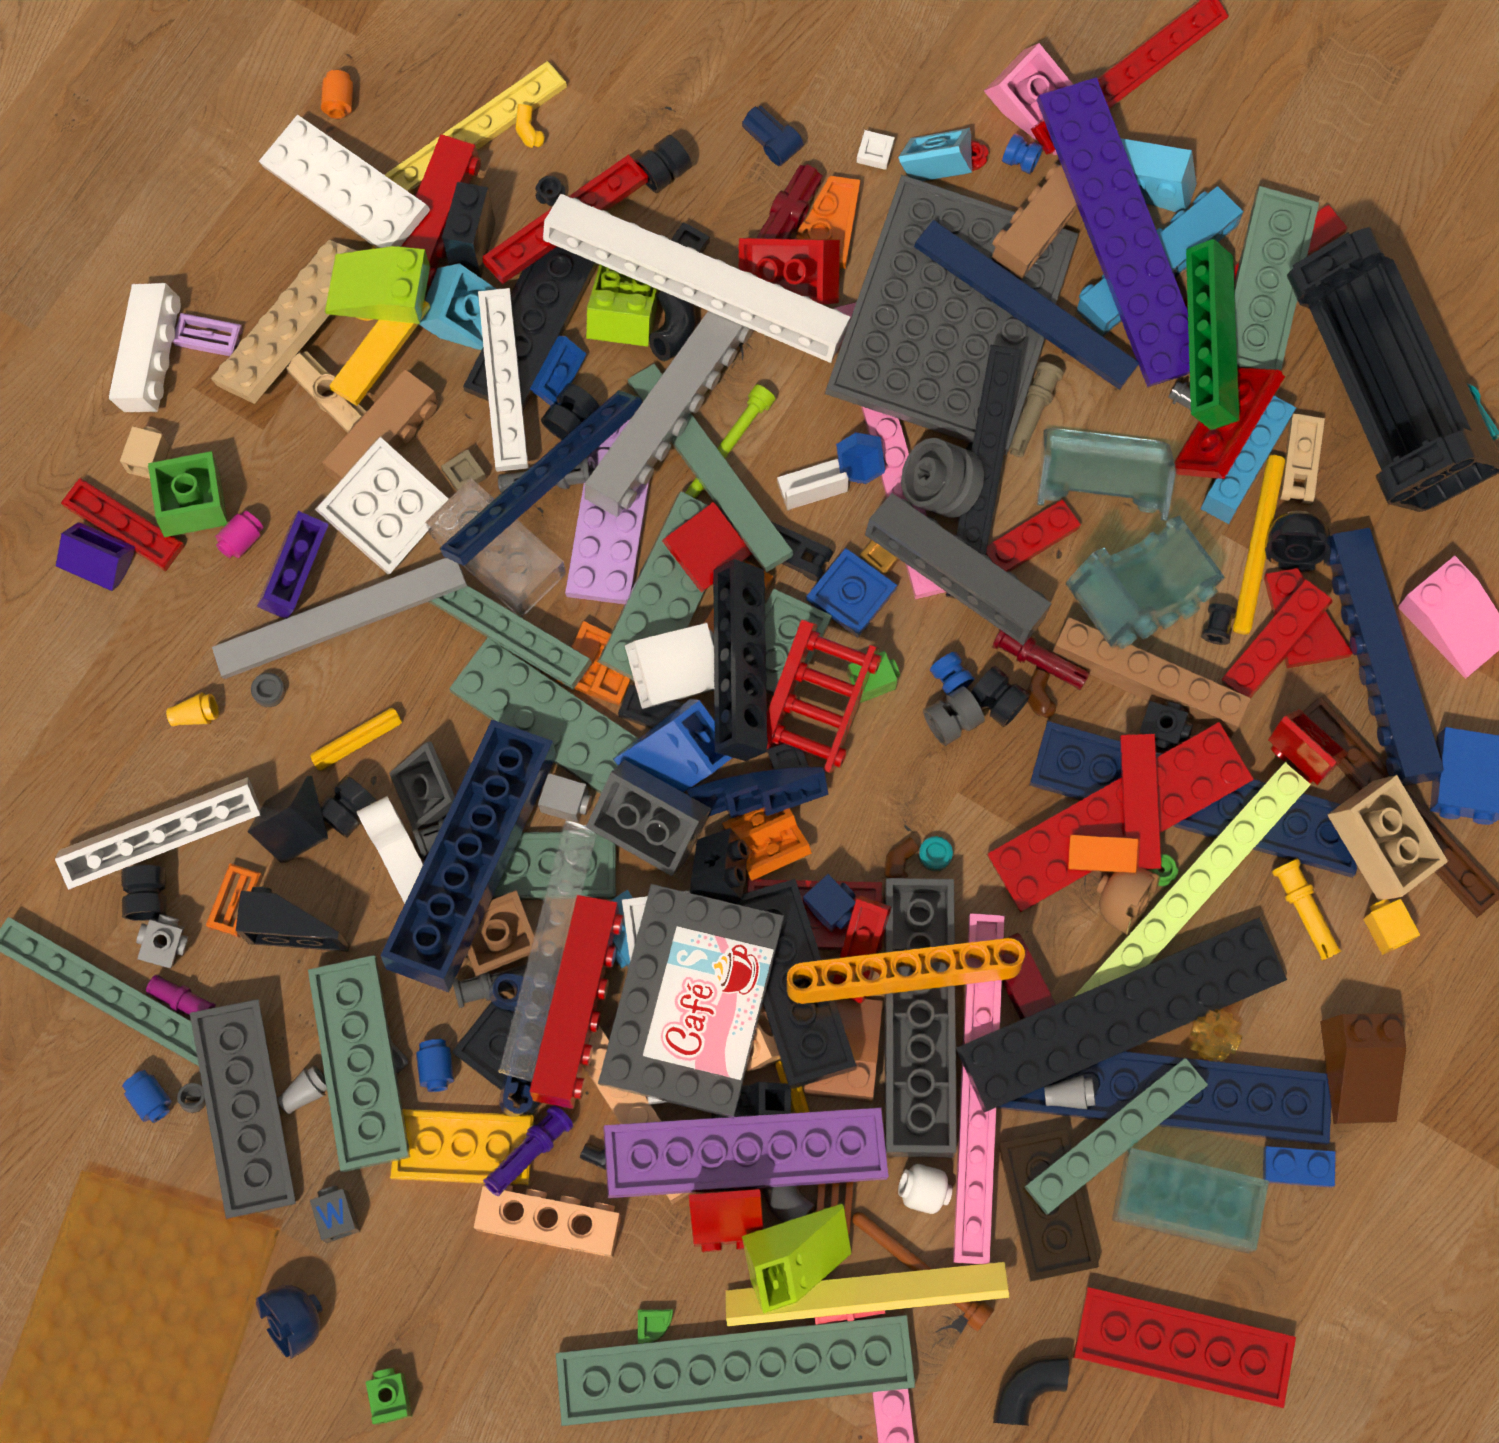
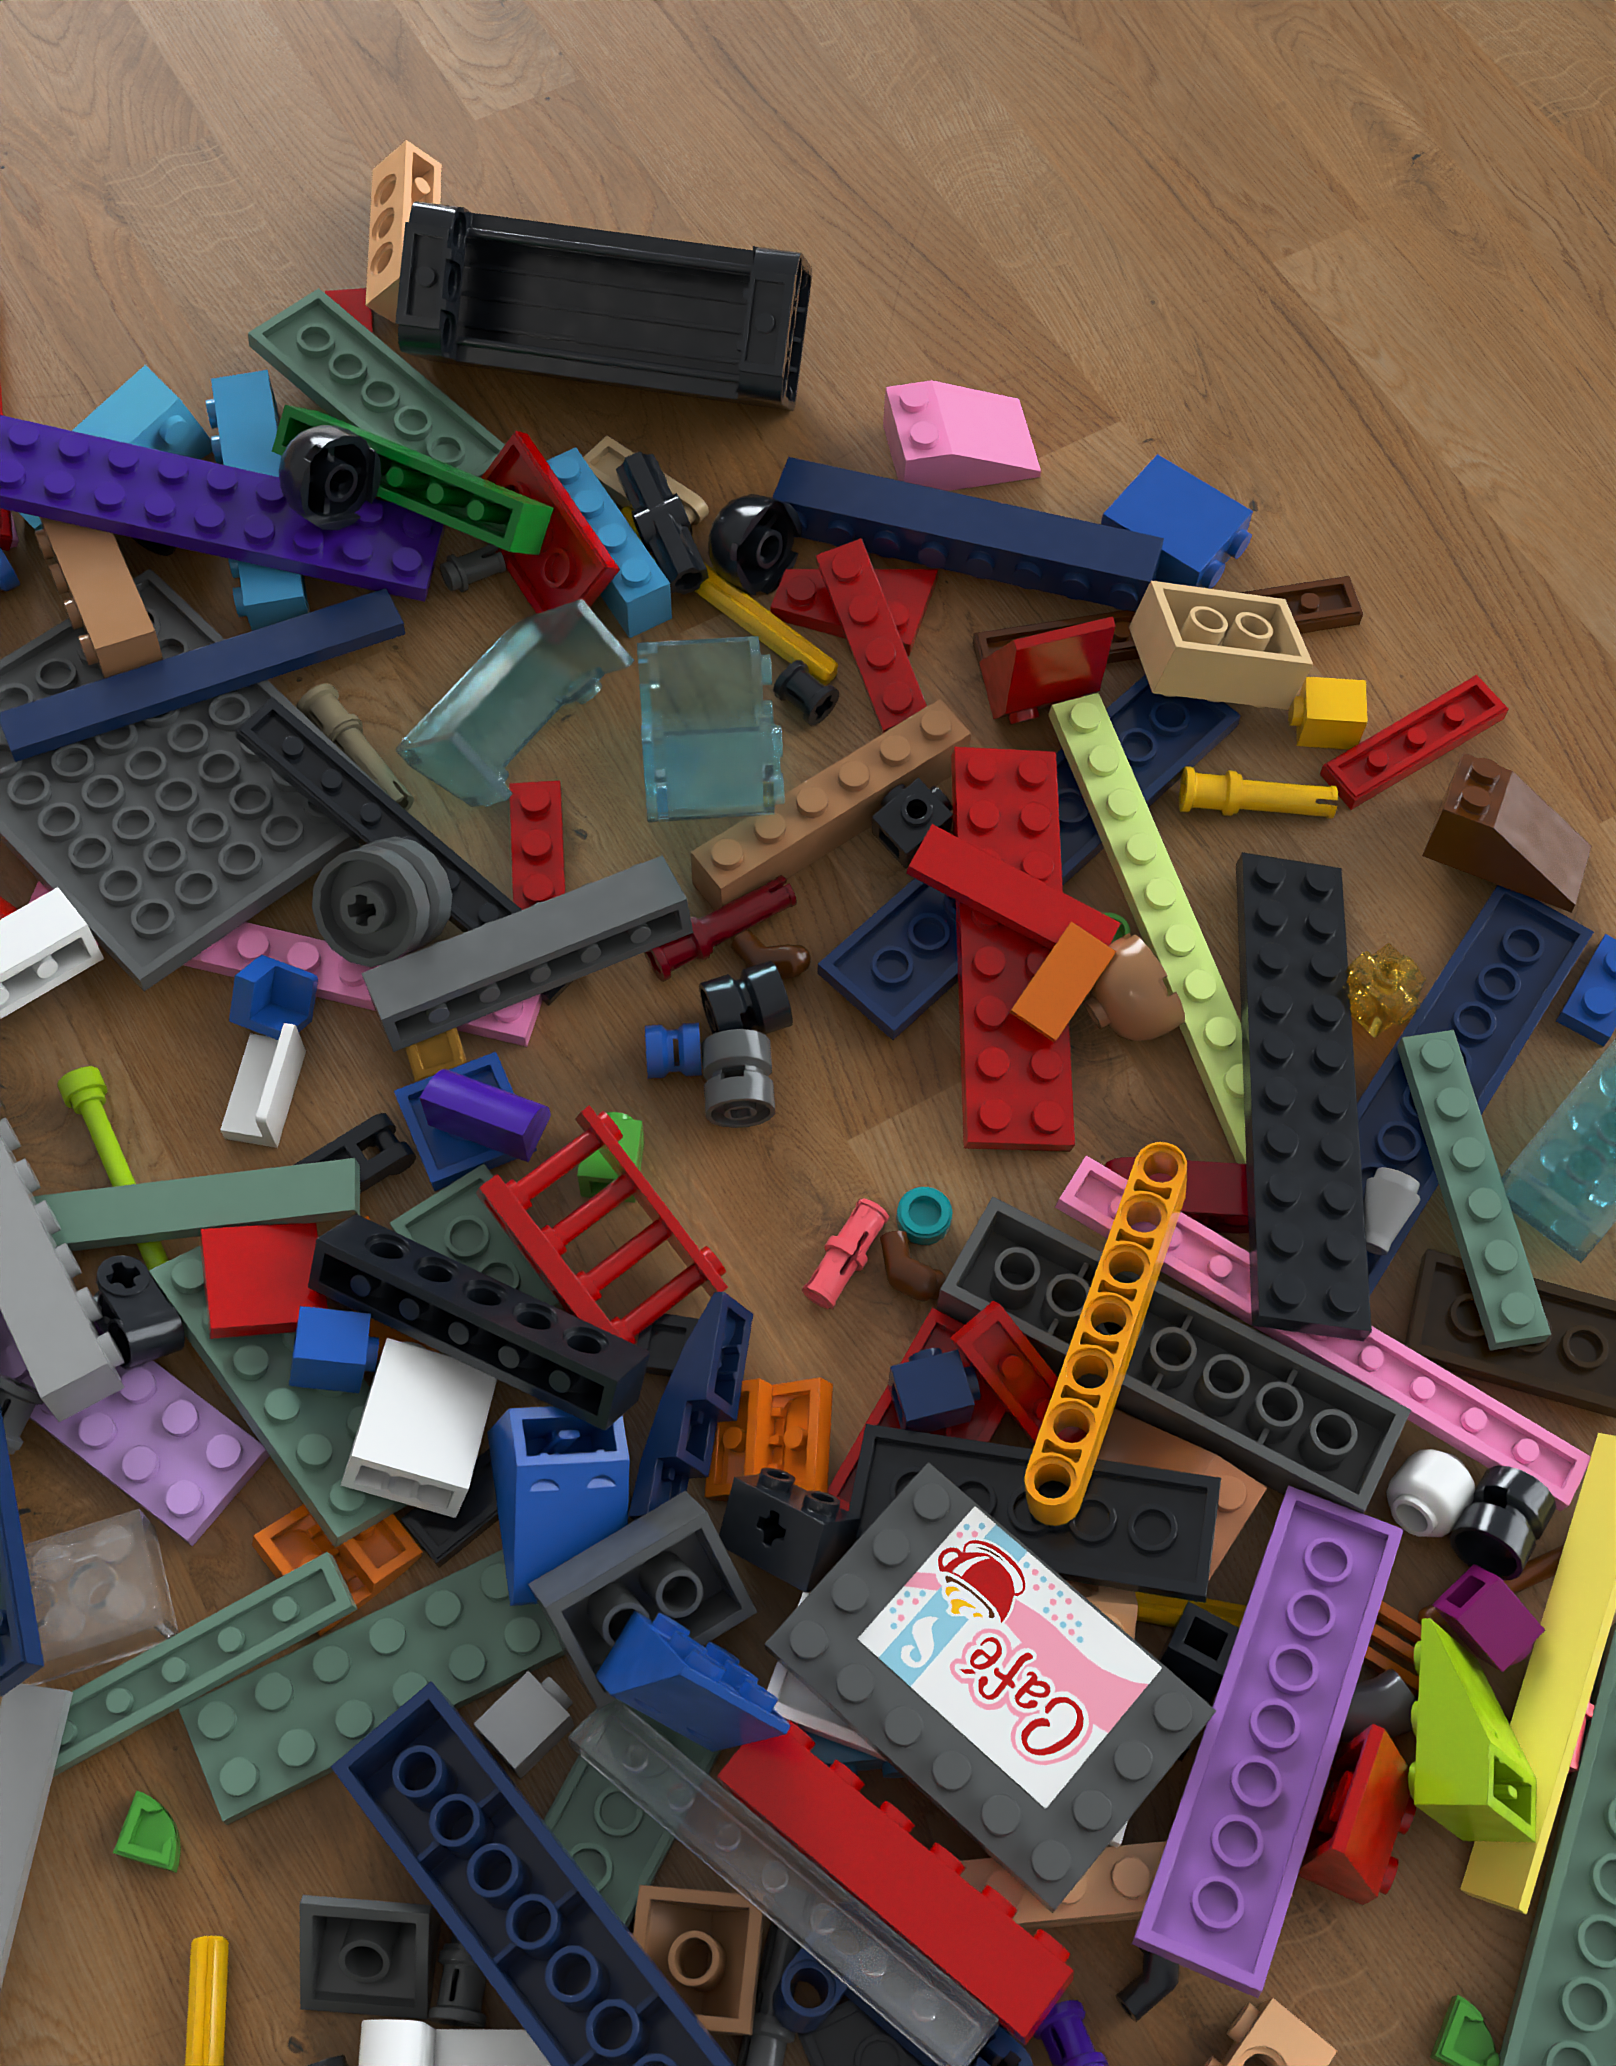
camera: 65 degrees left, 10 degrees down
none -> black piece [93,1255,185,1369]
none -> bright green tile [113,1790,181,1873]
none -> black cylinder [278,425,381,530]
none -> blue brick [289,1306,379,1393]
none -> light nougat brick [366,140,442,325]
none -> dark purple brick [420,1069,551,1163]
none -> blue slope [595,1611,791,1752]
none -> black piece [616,451,709,595]
none -> coral pin [802,1198,889,1309]
none -> red tile [1320,675,1509,810]
none -> magenta brick [1432,1564,1545,1672]
none -> black wheel [1449,1466,1556,1580]

